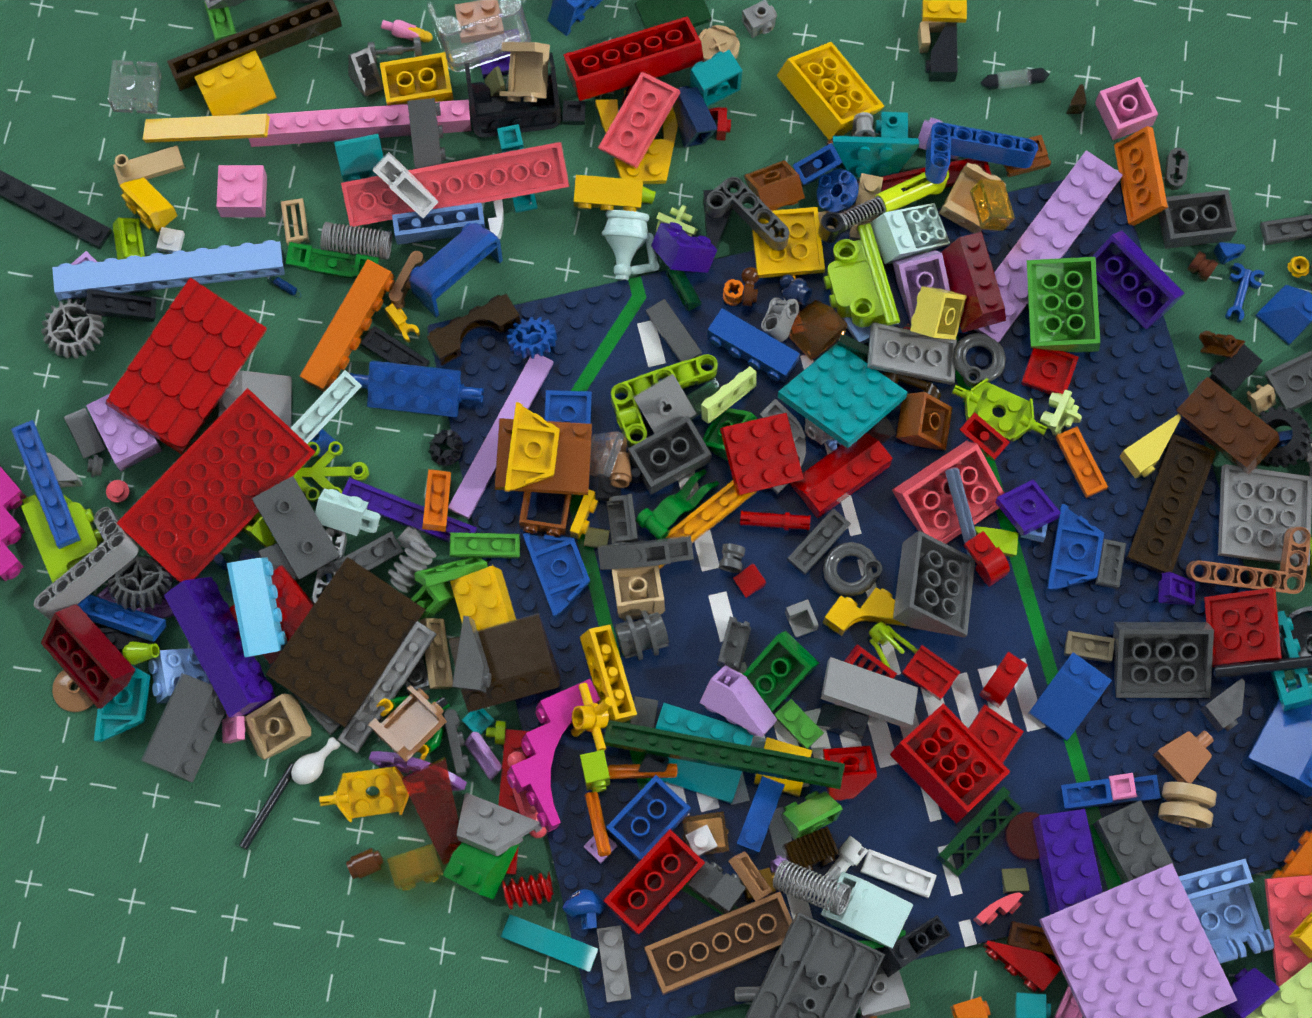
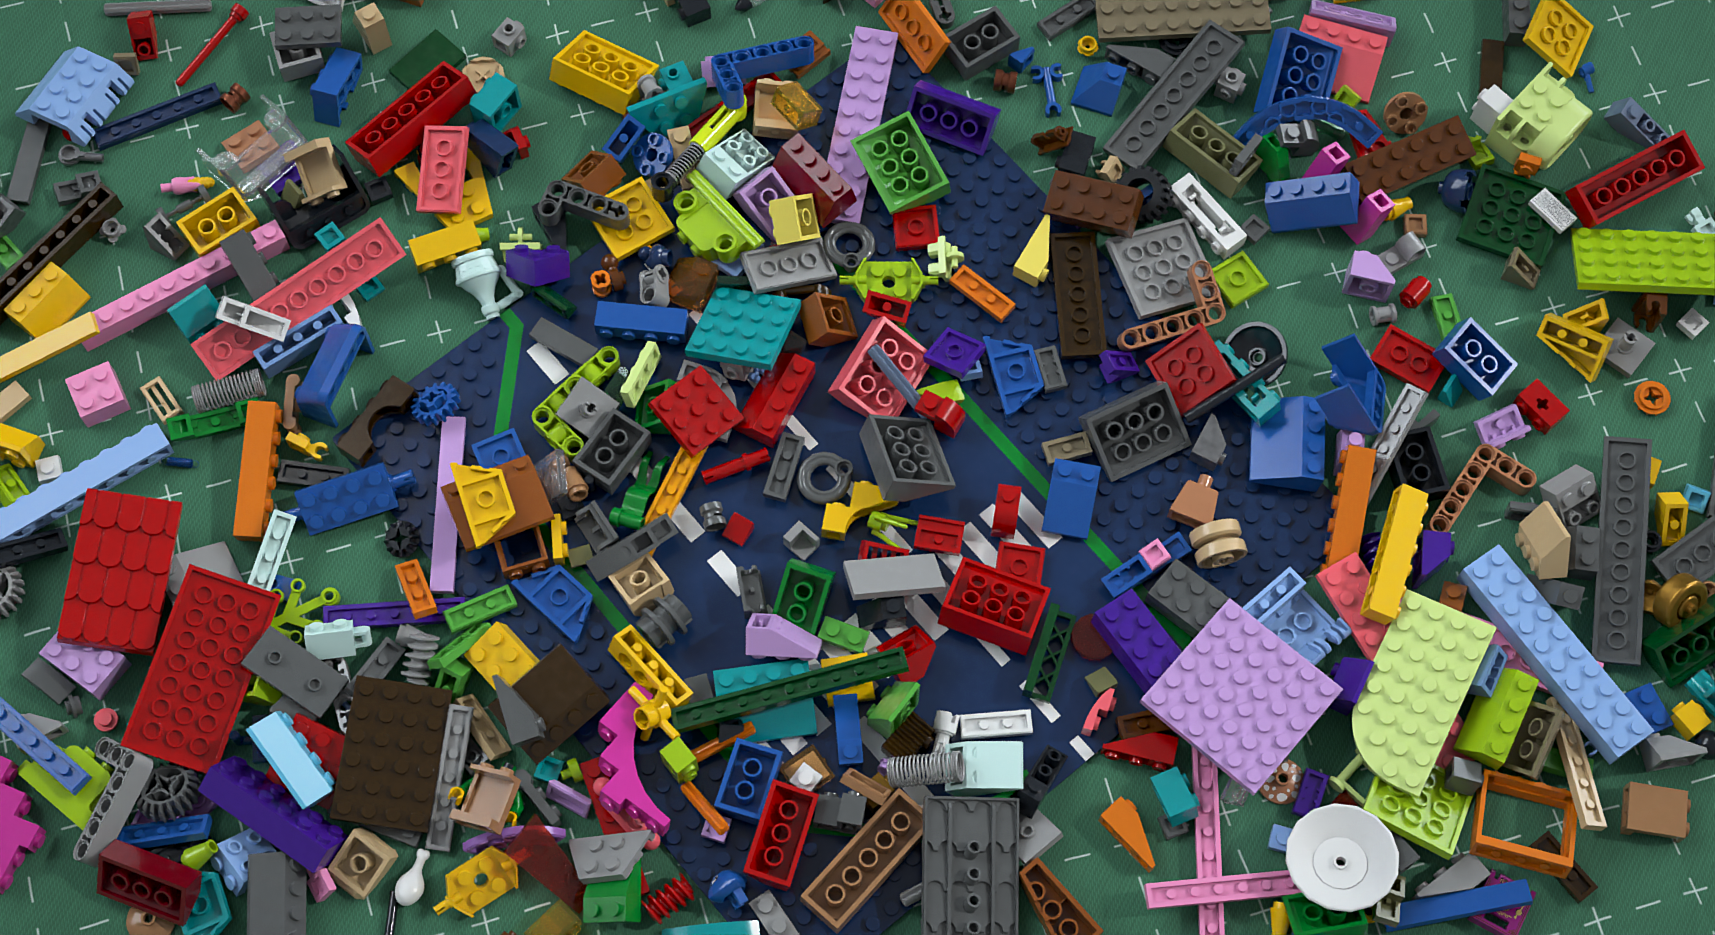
camera: 25 degrees left, 5 degrees down
none -> light grey plate [99,218,127,243]

